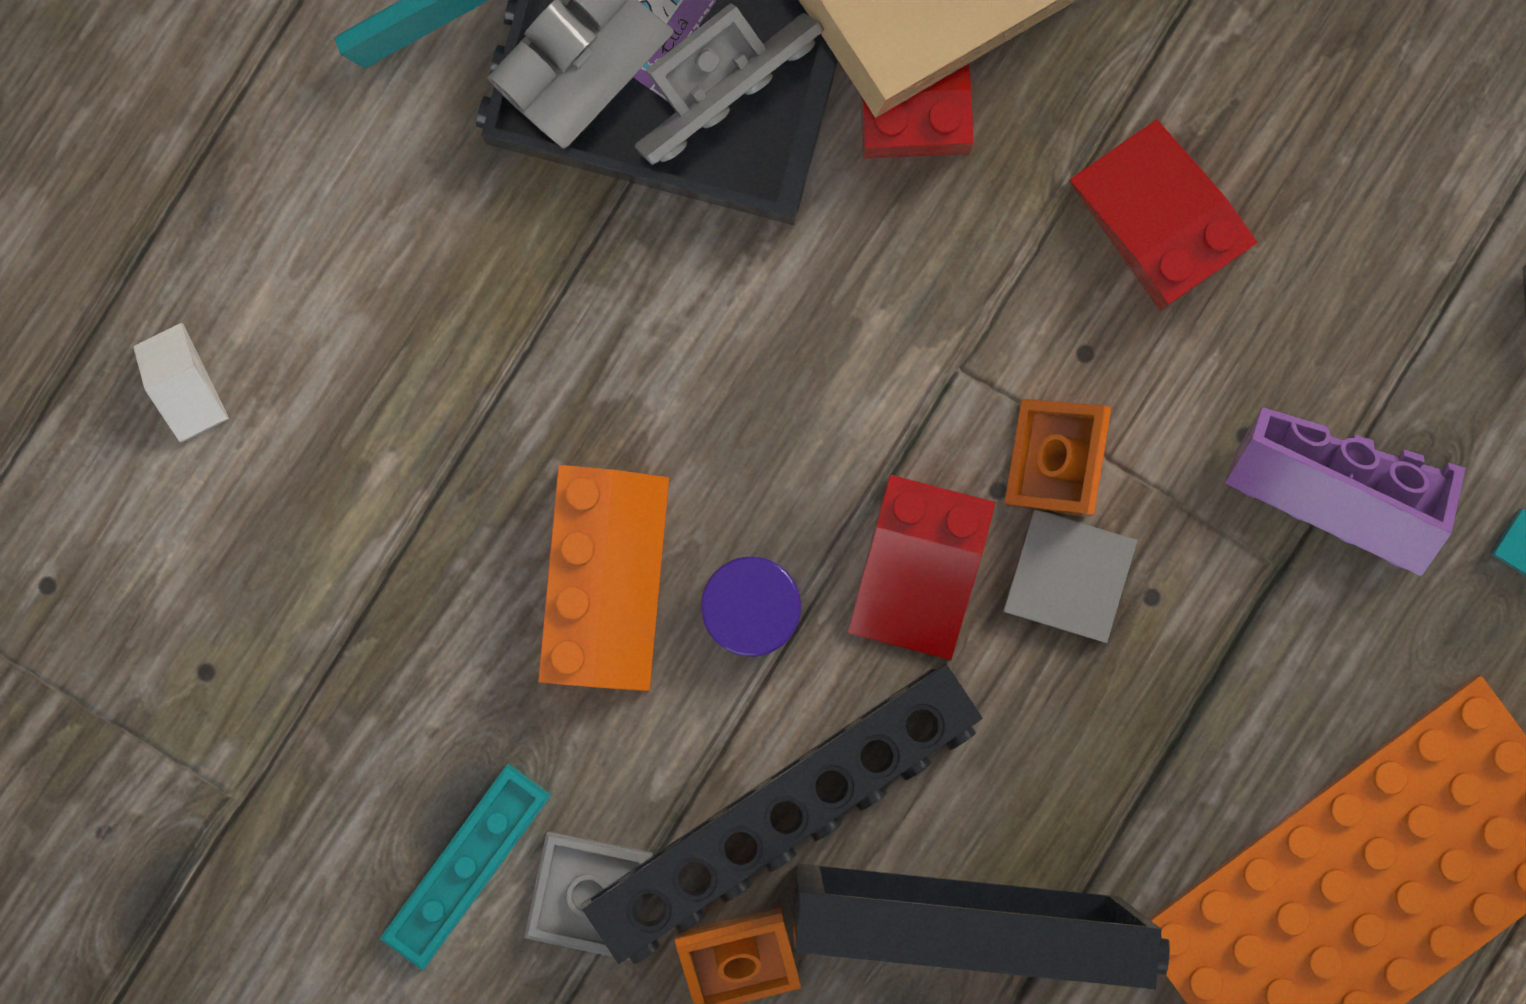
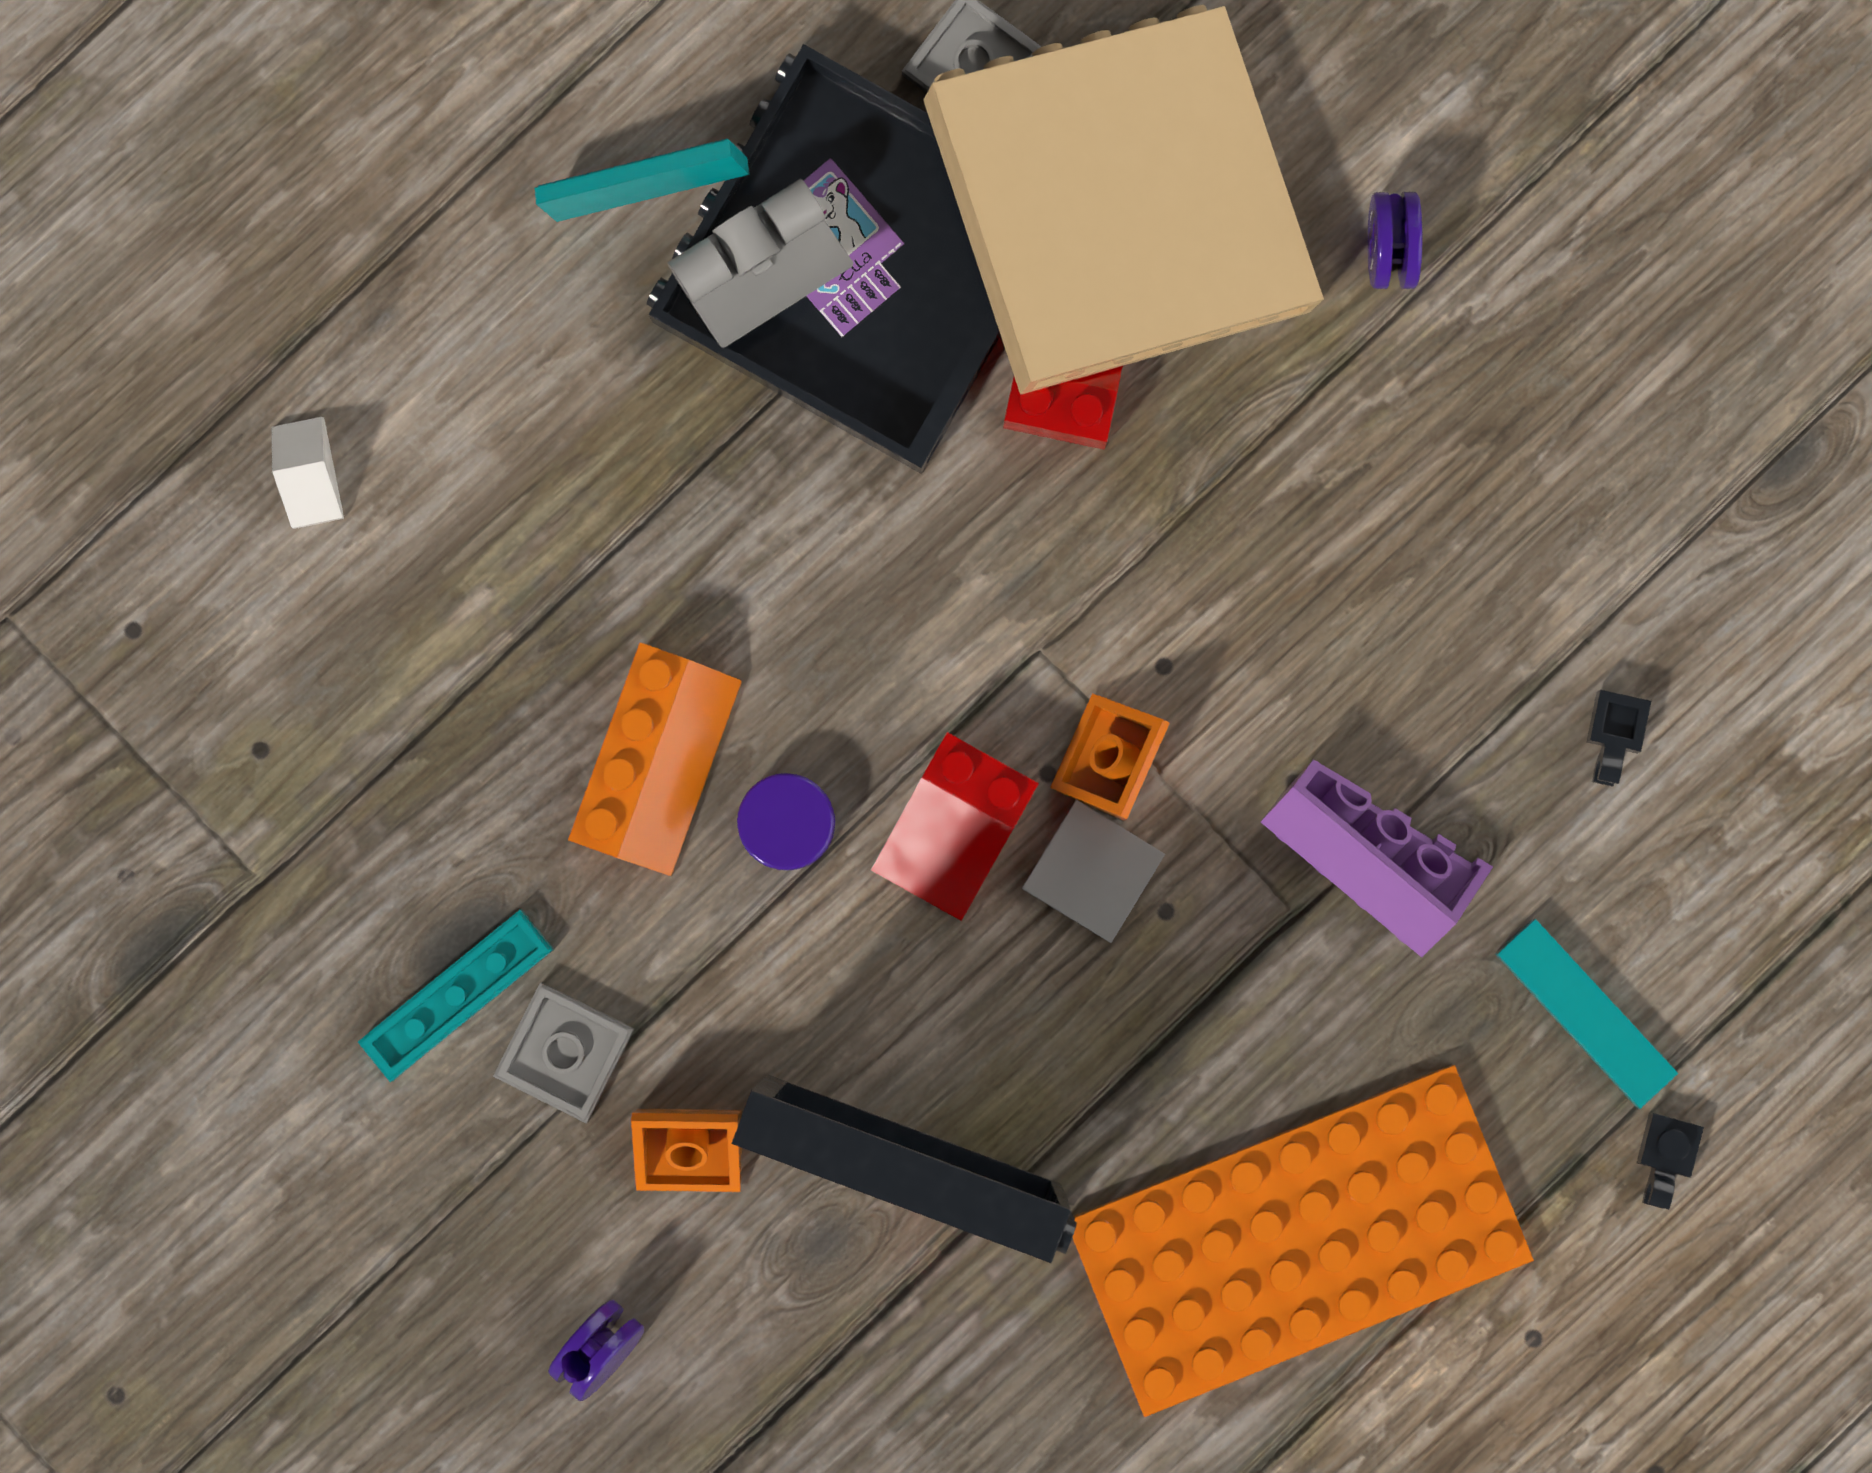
camera: 15 degrees right, 0 degrees up
black brick [582,663,983,964] -> none
light grey bracket [635,3,824,164] -> none
red slope [1069,119,1258,311] -> none

